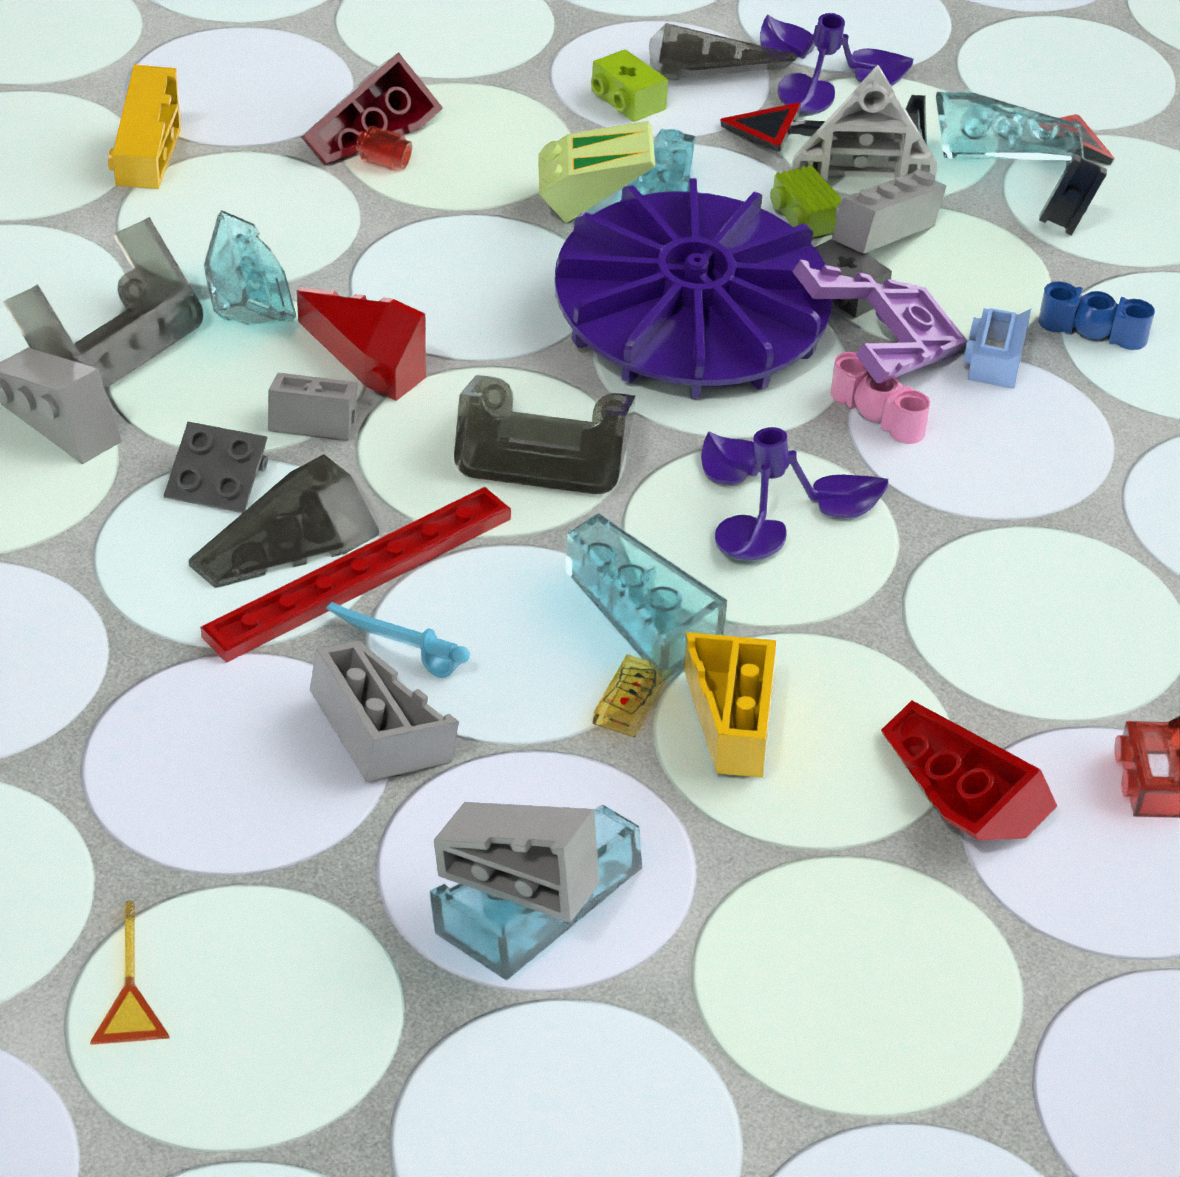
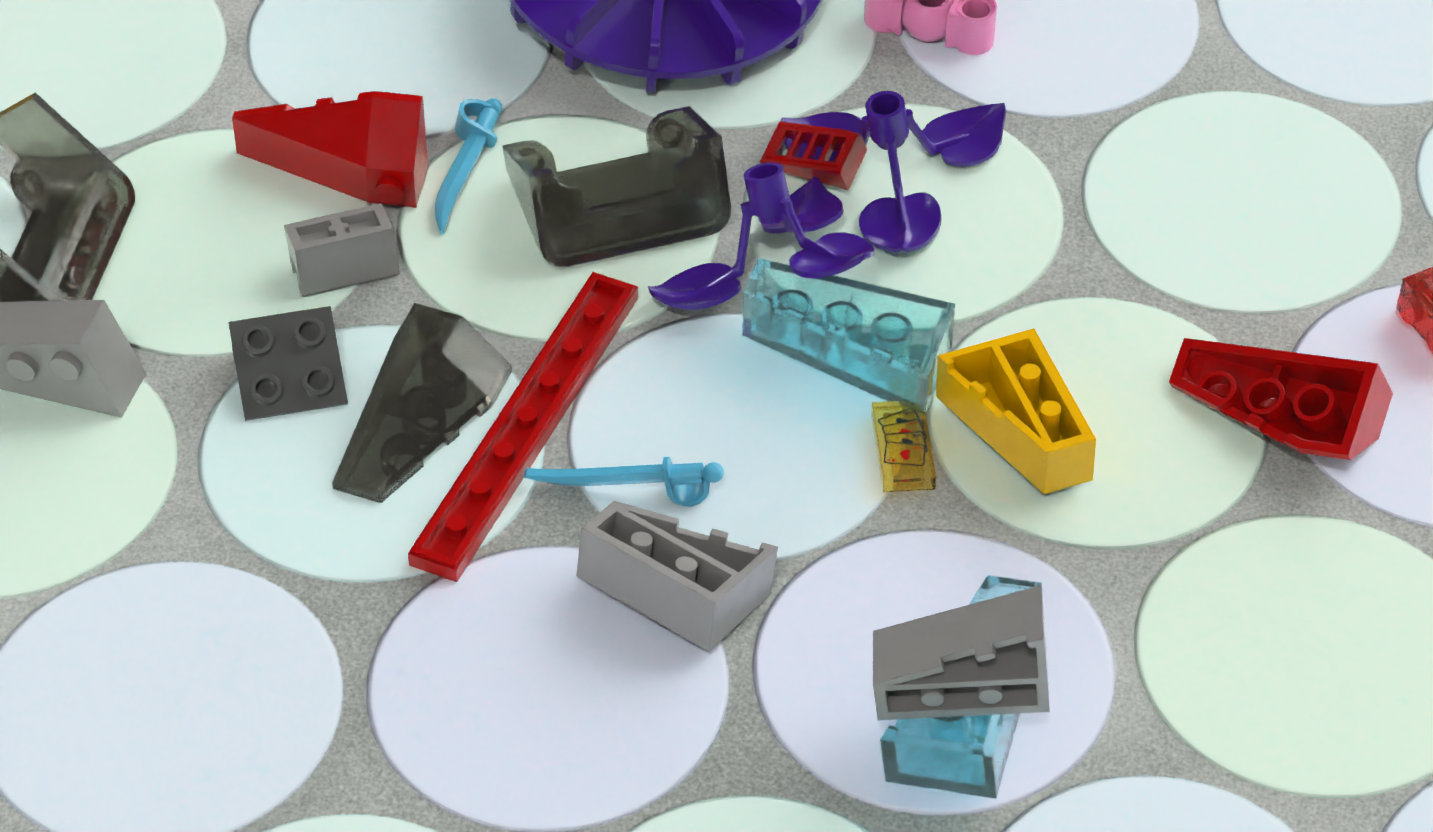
camera: 25 degrees left, 5 degrees up
clear light blue wedge [203,210,297,326] -> none
none -> medium azure sword [435,98,503,234]
none -> dark purple plant [648,163,875,310]
none -> red slope [760,121,868,191]

